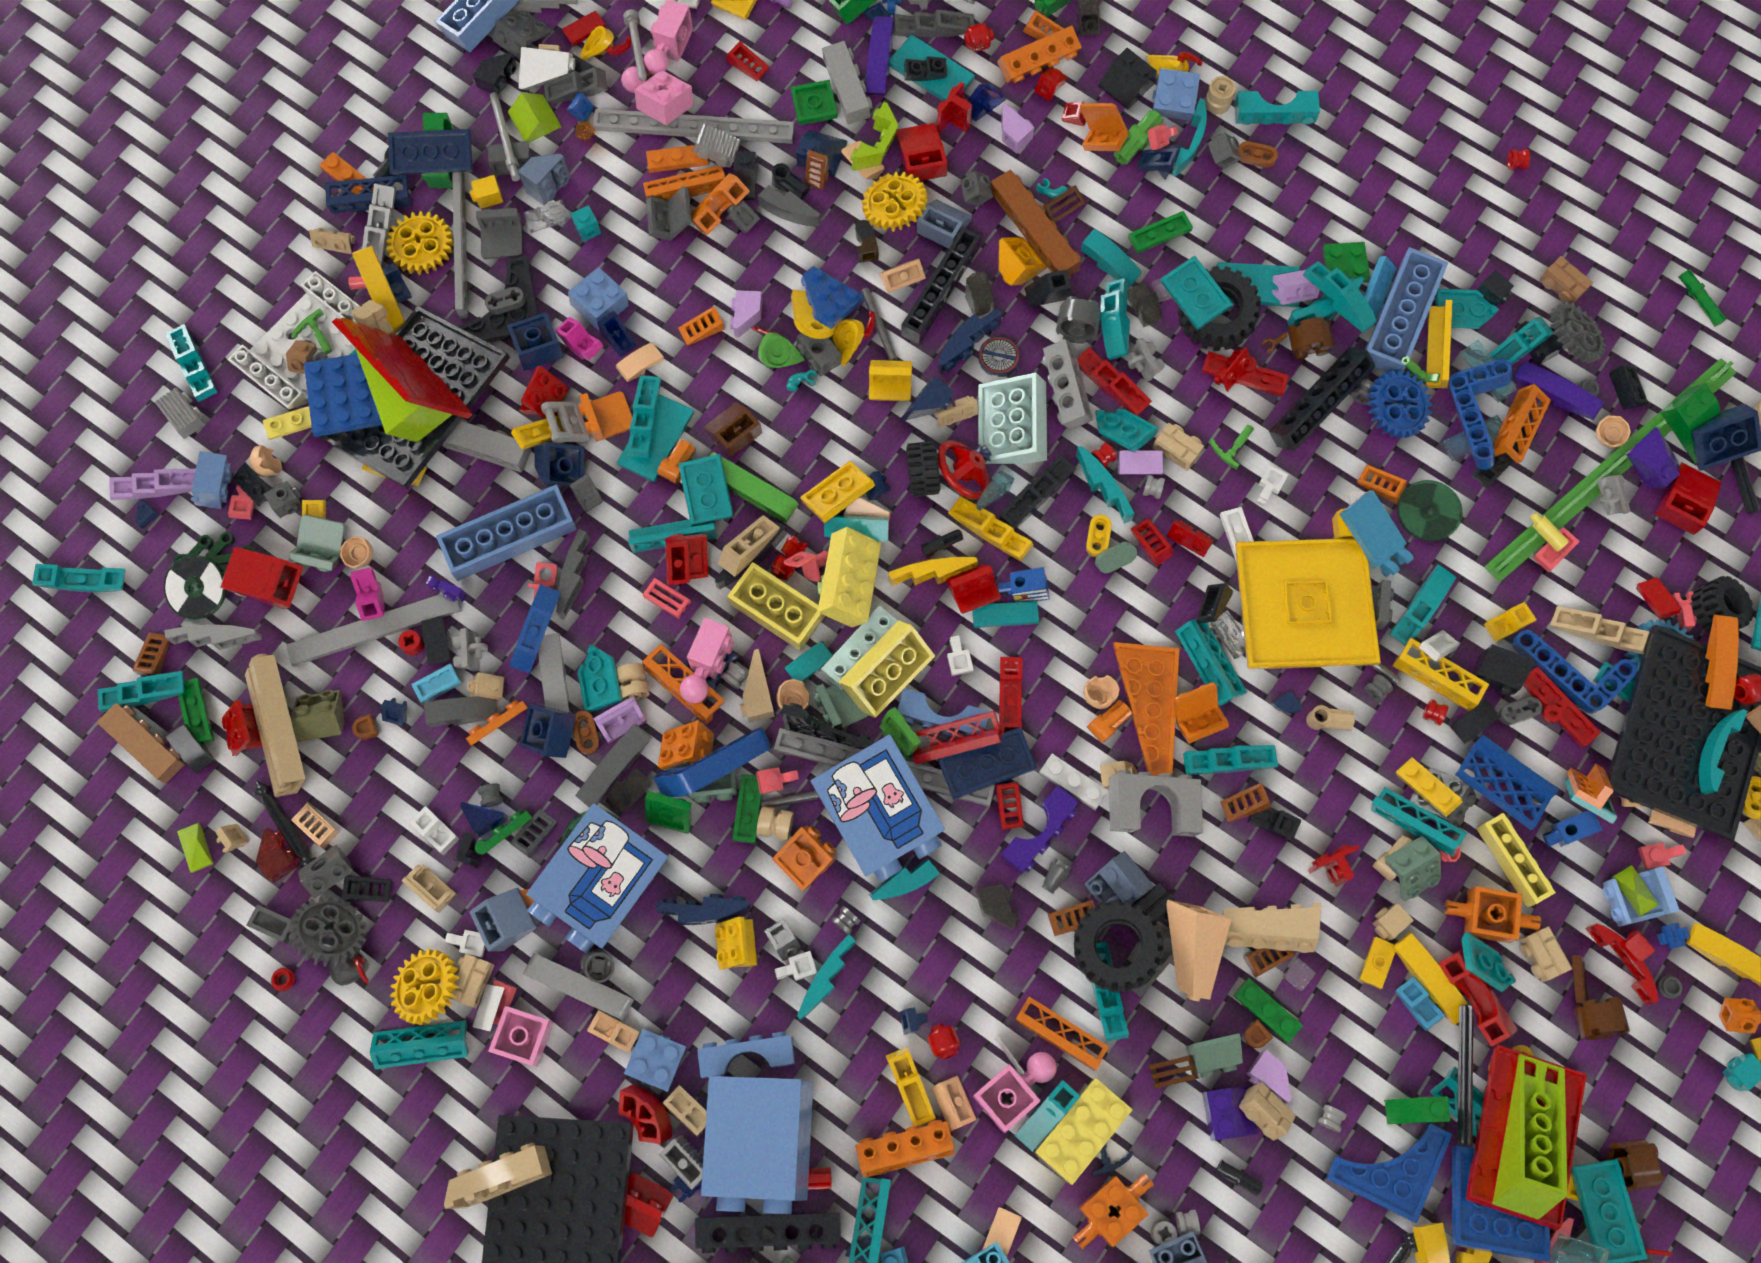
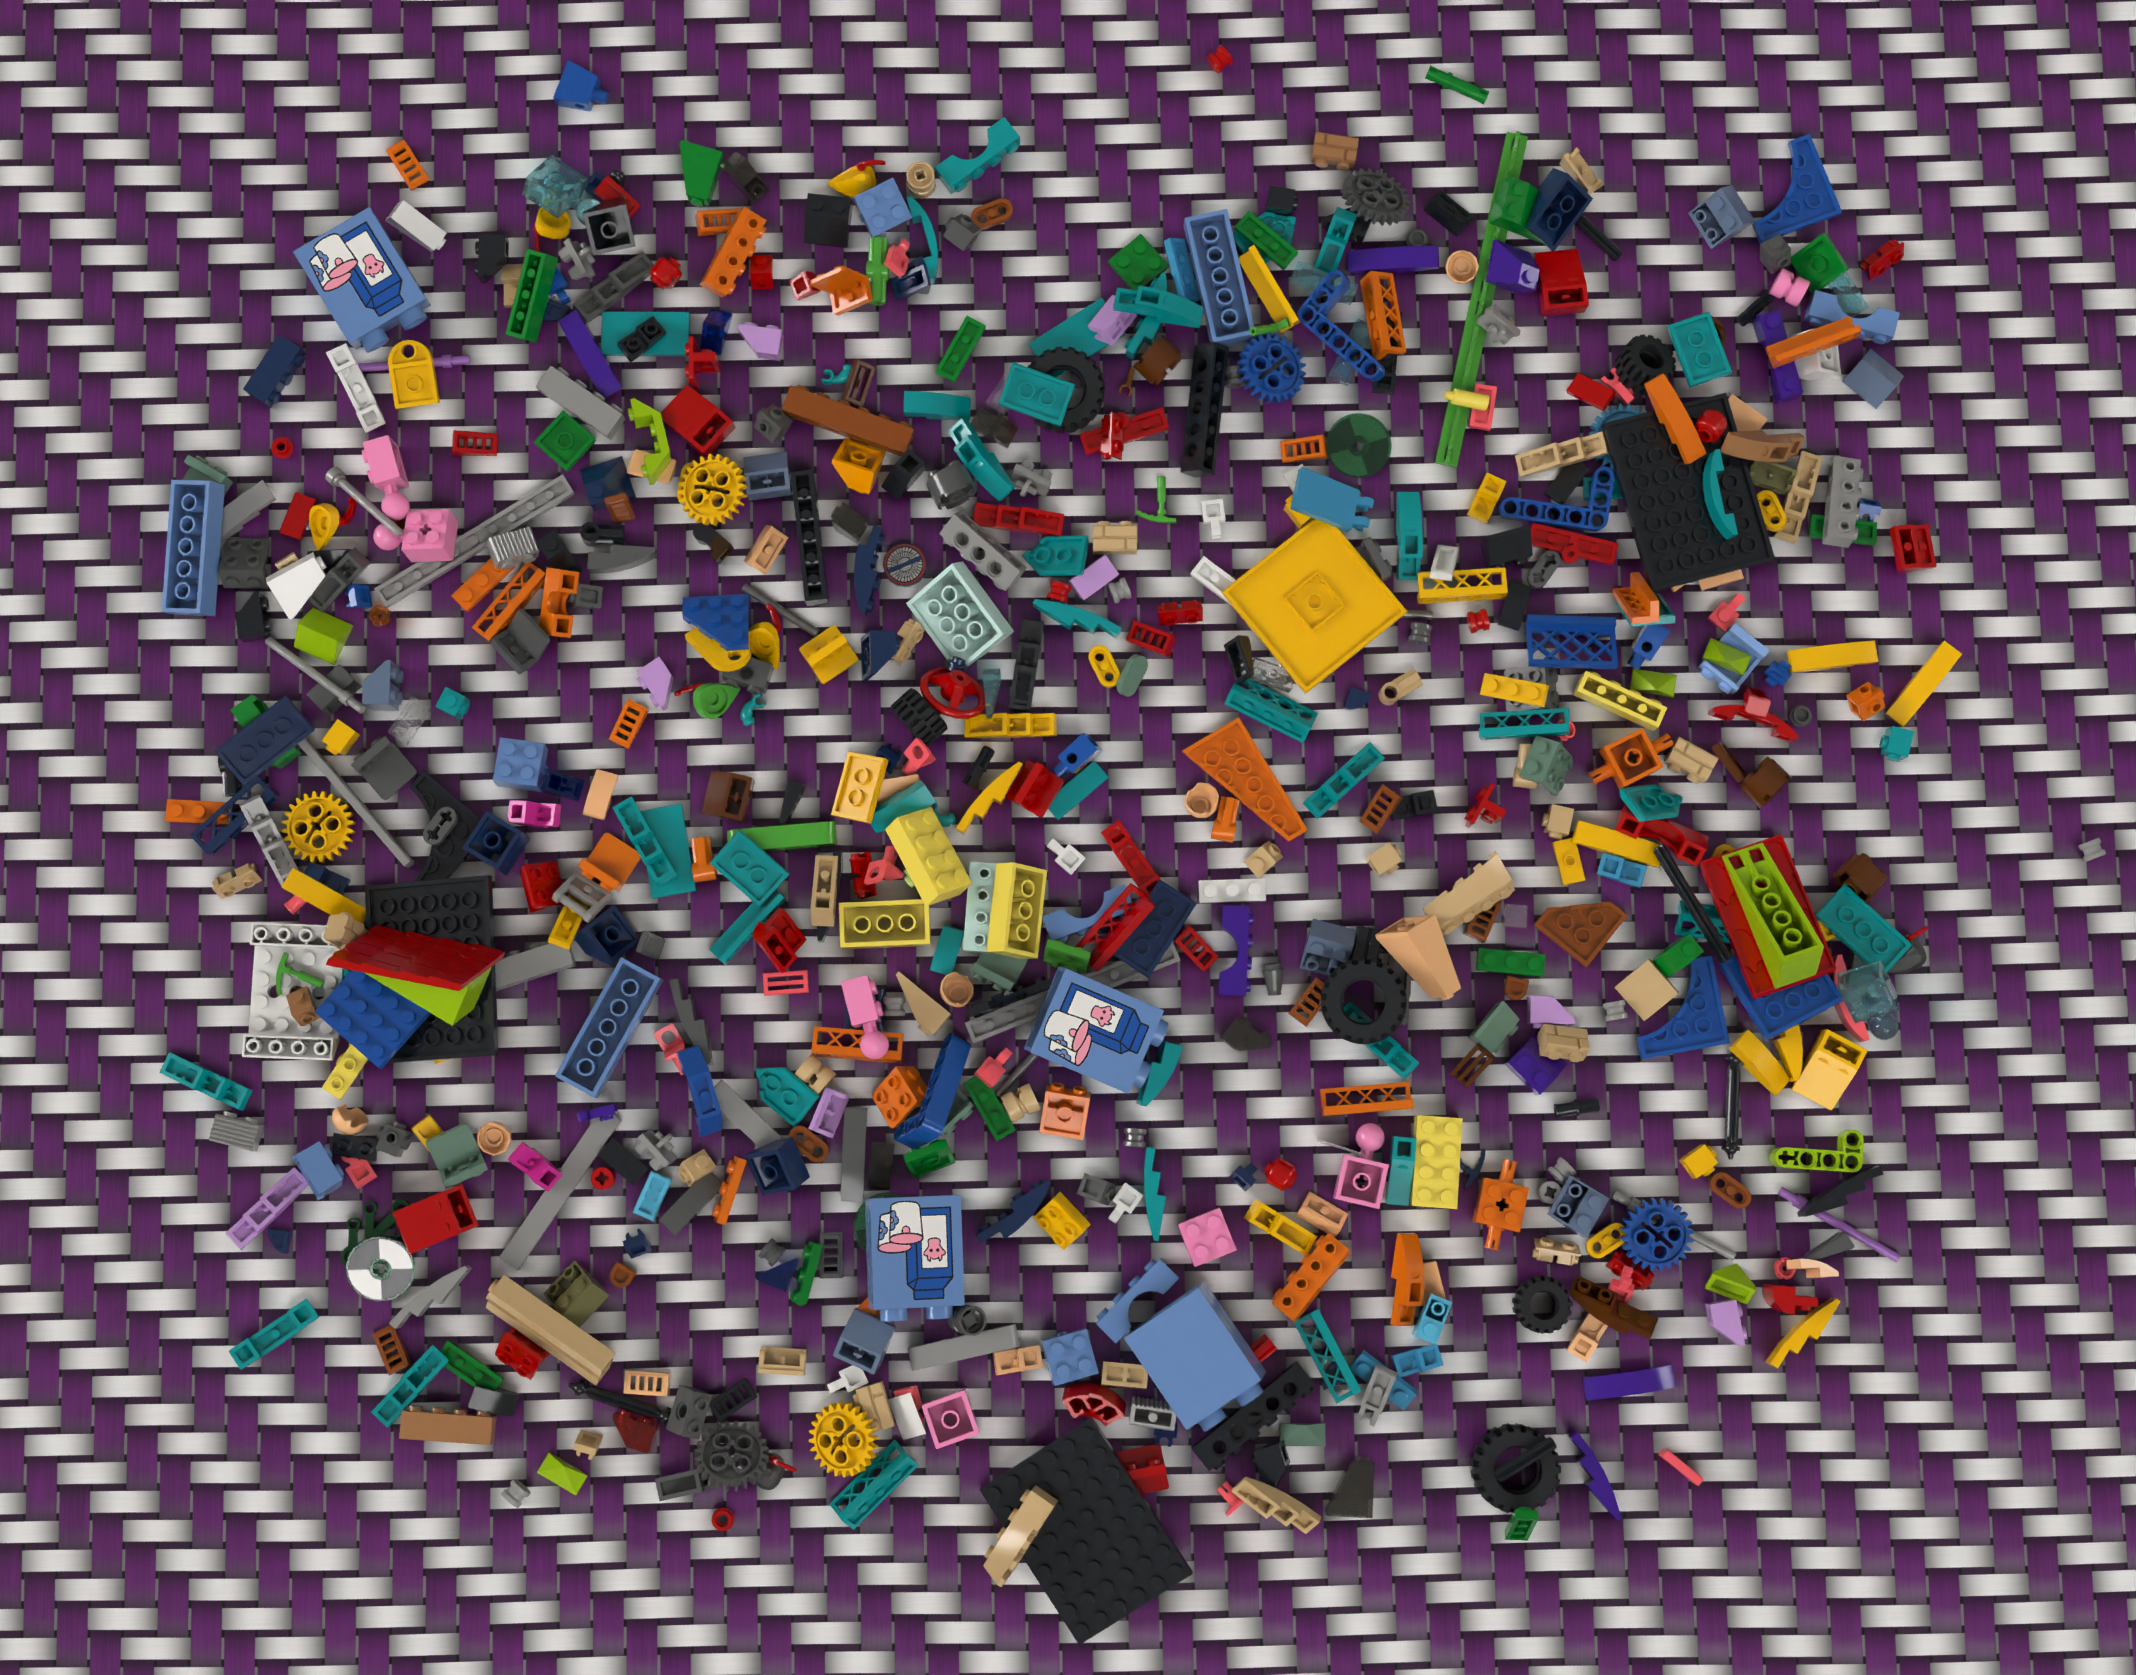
camera: 40 degrees left, 10 degrees up
white slope [409,806,460,855] -> none
black tile [453,832,479,868] -> none
light grey arch [1109,770,1203,837] -> none
orange bracket [1174,682,1229,744] -> none
none -> light grey wheel [501,1479,531,1508]
none -> black slope [779,780,807,825]
none -> coral bracket [901,738,936,776]
none -> teal arm [933,802,956,827]
none -> bright pink brick [1177,1207,1237,1267]
none -> green plate [1234,211,1298,270]
none -> tan brick [1365,842,1402,877]
none -> orange slope [1390,1233,1424,1326]
none -> dark orange plate [1533,901,1628,968]
none -> black slope [1544,463,1589,505]
none -> tan tile [1614,958,1679,1021]
none -> lime slope [1630,669,1677,697]

